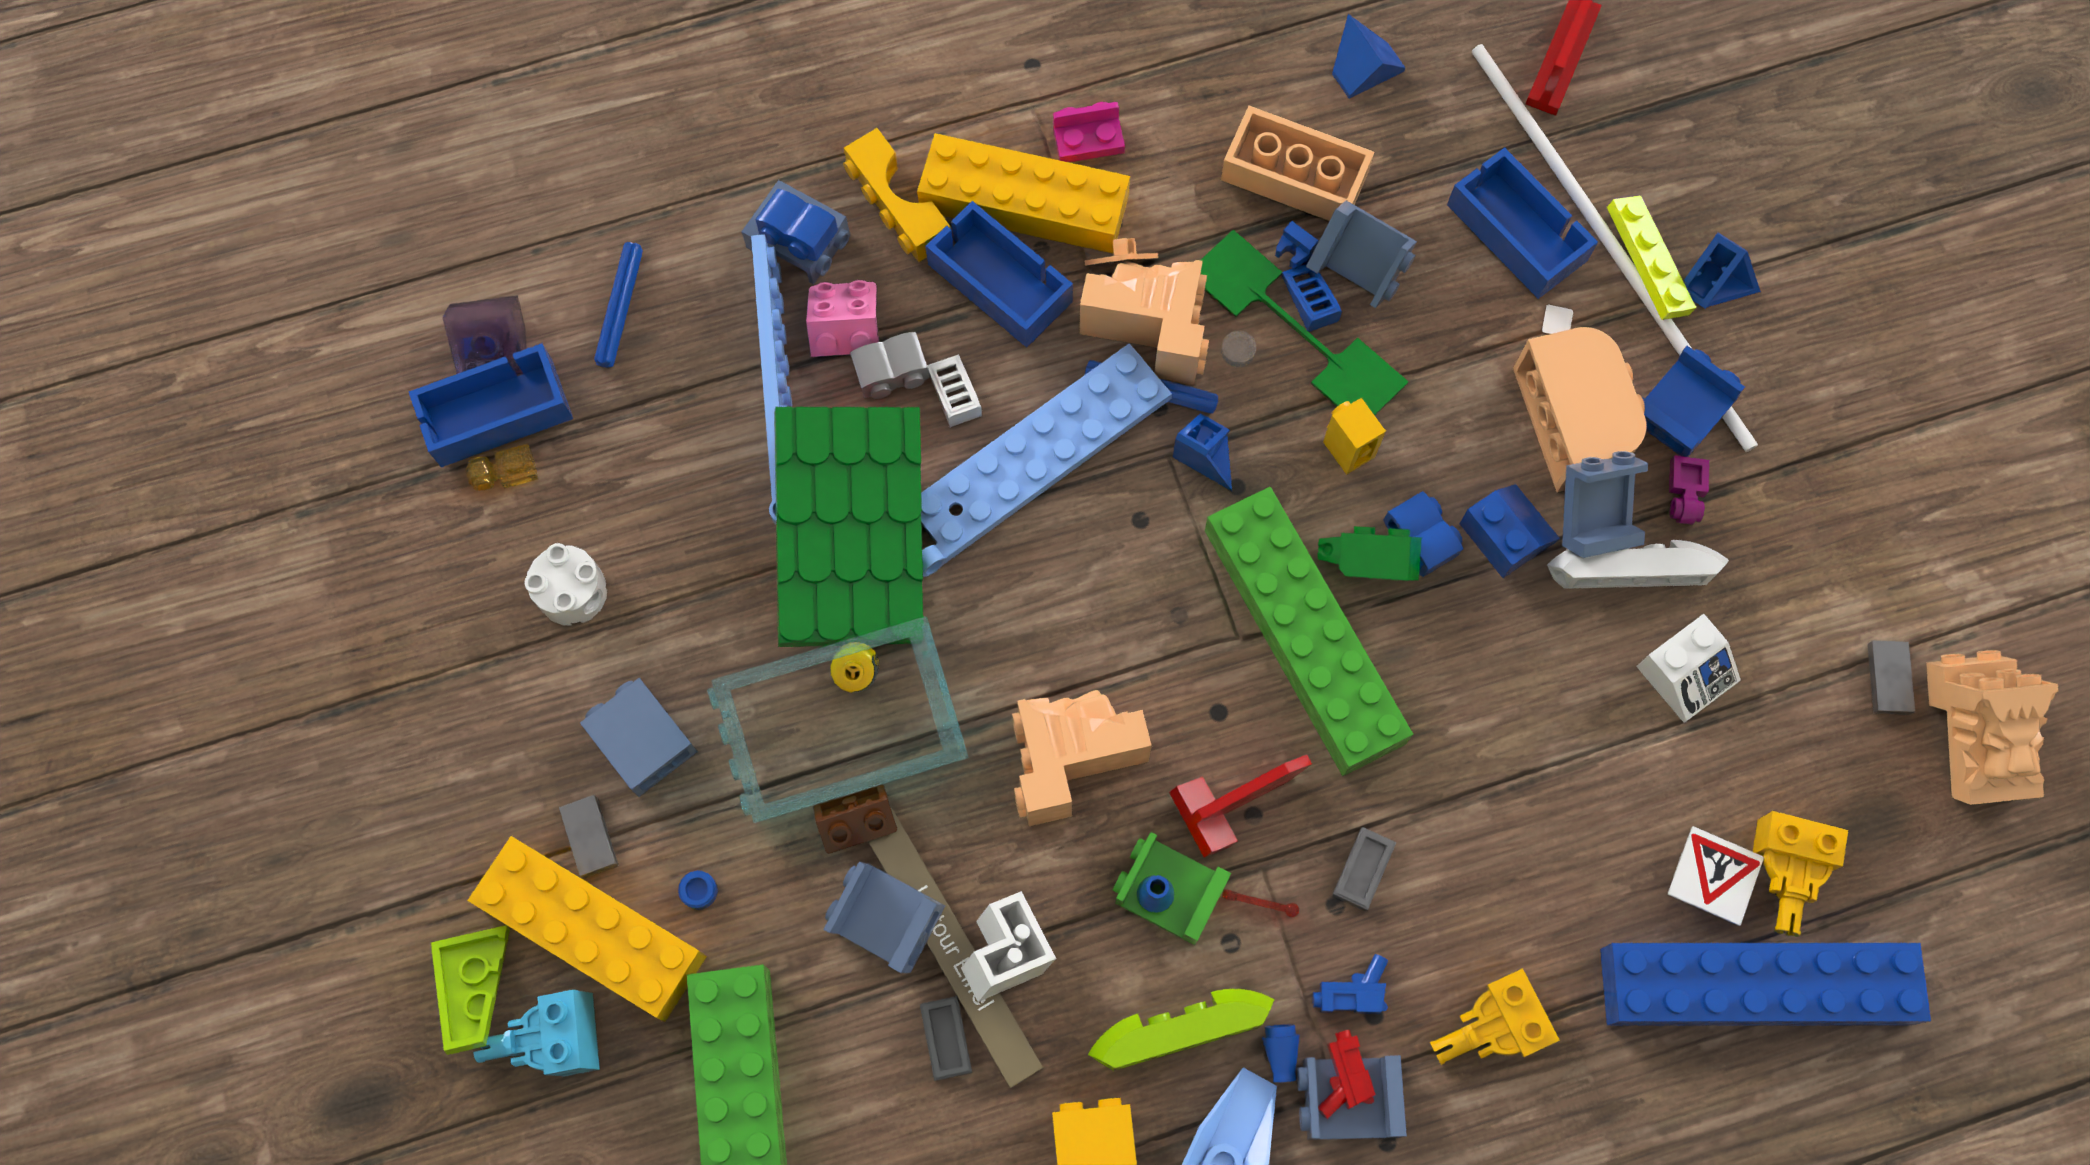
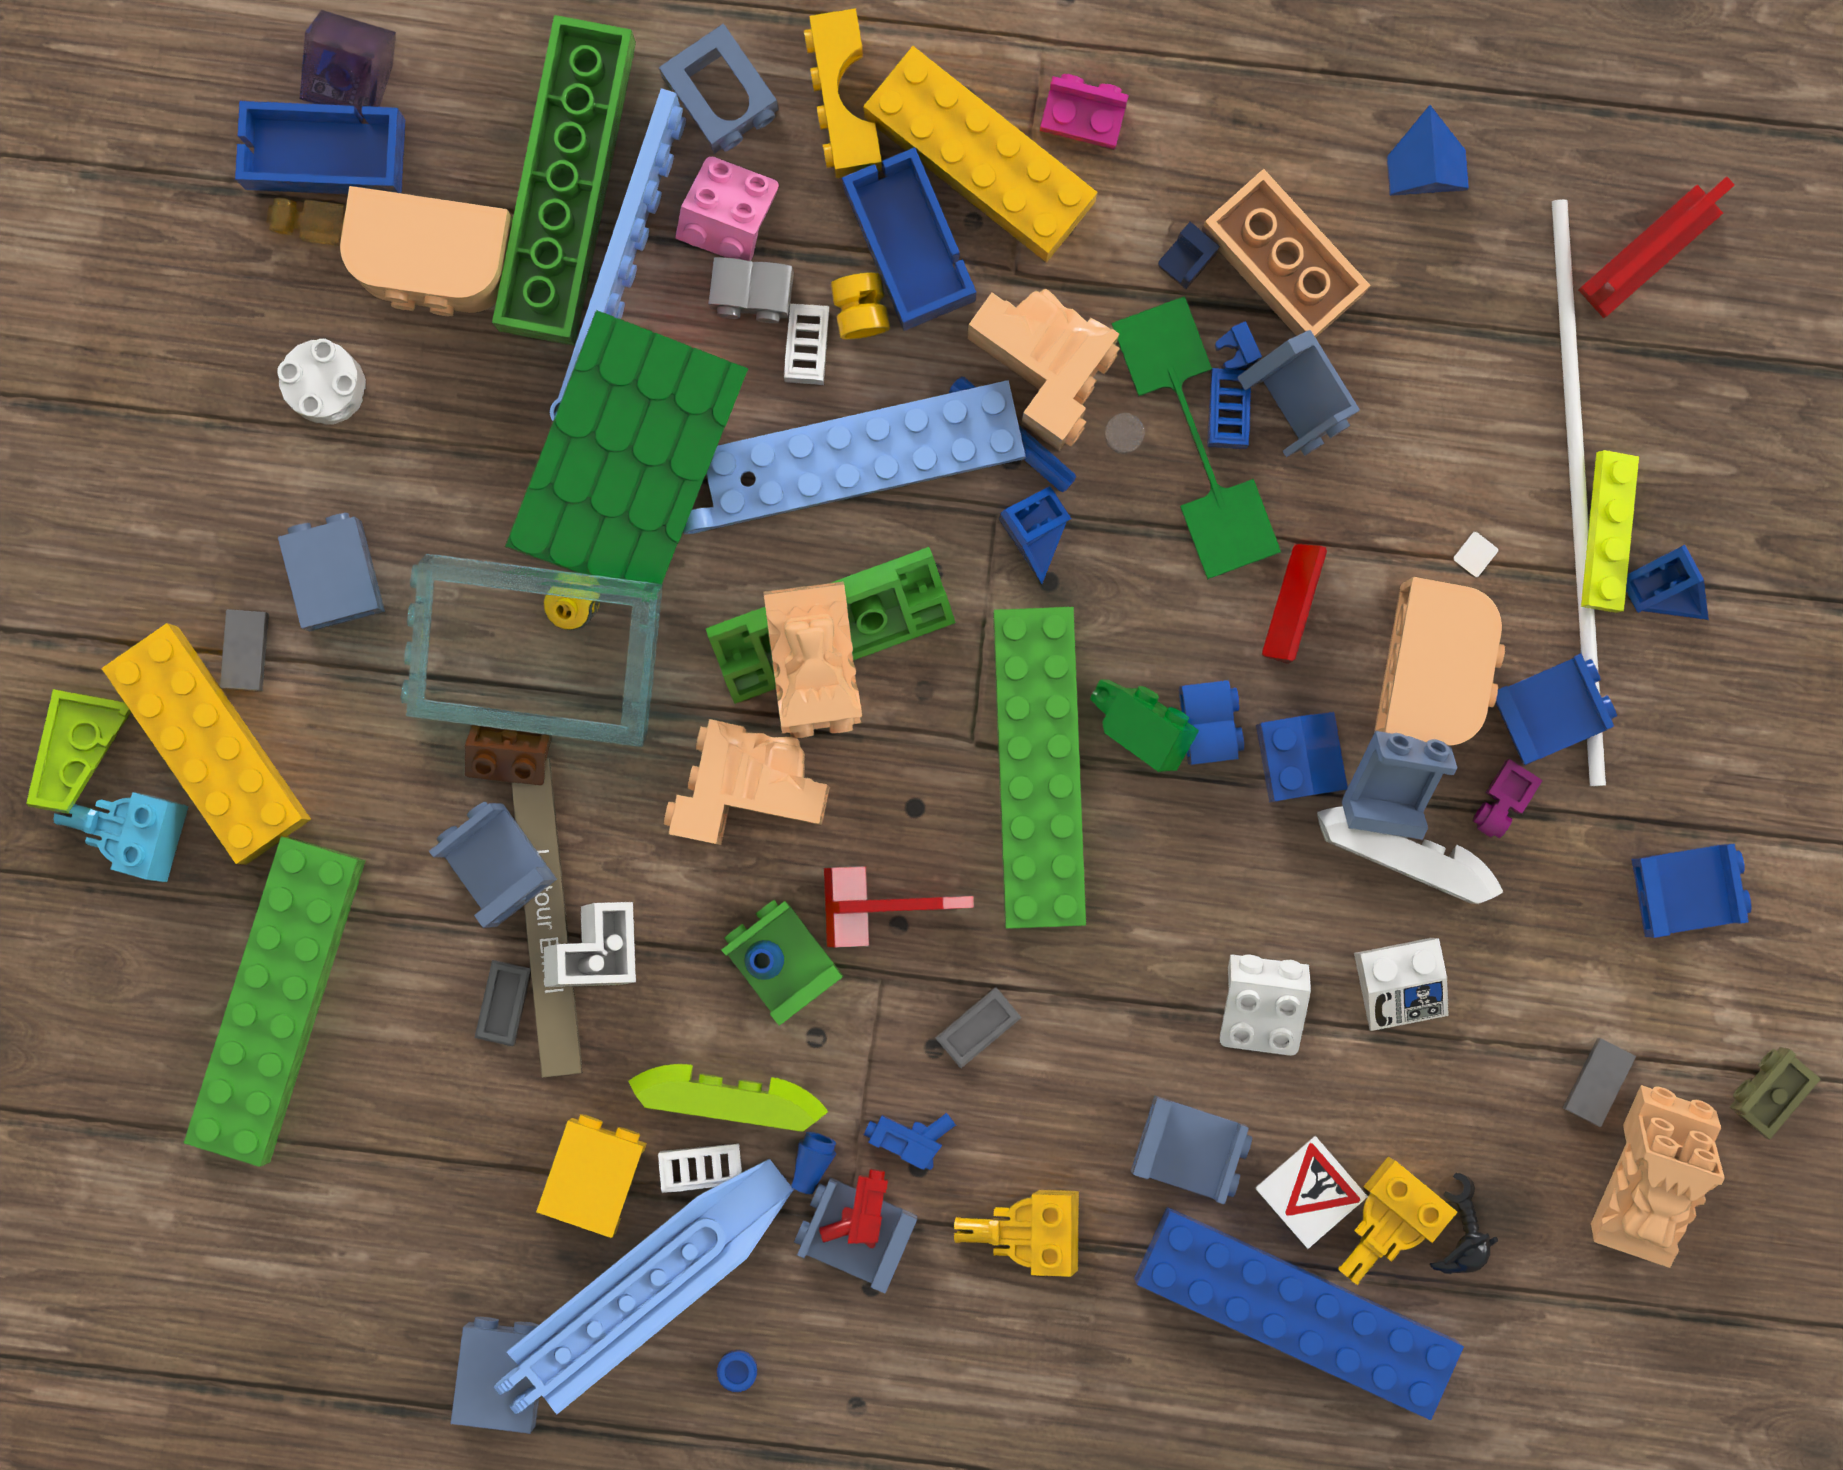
camera: 25 degrees right, 15 degrees up
blue axle [594,242,643,368] -> none
blue tile [678,871,718,910] -> none
blue brick [755,189,838,261] -> none
light nougat piece [1085,238,1158,266] -> none
clear red hinge [1222,889,1299,917] -> none
yellow brick [1323,398,1386,475] -> none
blue piece [1447,147,1598,299] -> none
none -> light nougat brick [340,186,513,316]
none -> bright green brick [492,15,636,346]
none -> white slope [658,1143,742,1193]
none -> bright green slope [706,547,956,704]
none -> light nougat brick [763,581,862,738]
none -> yellow wheel [830,273,891,339]
none -> sand blue panel [1130,1095,1252,1204]
none -> dark blue panel [1158,222,1220,289]
none -> white bracket [1220,955,1311,1056]
none -> red slope [1262,544,1327,664]
none -> black piece [1429,1173,1498,1274]
none -> blue panel [1631,843,1752,938]
none -> olive bracket [1729,1047,1821,1140]

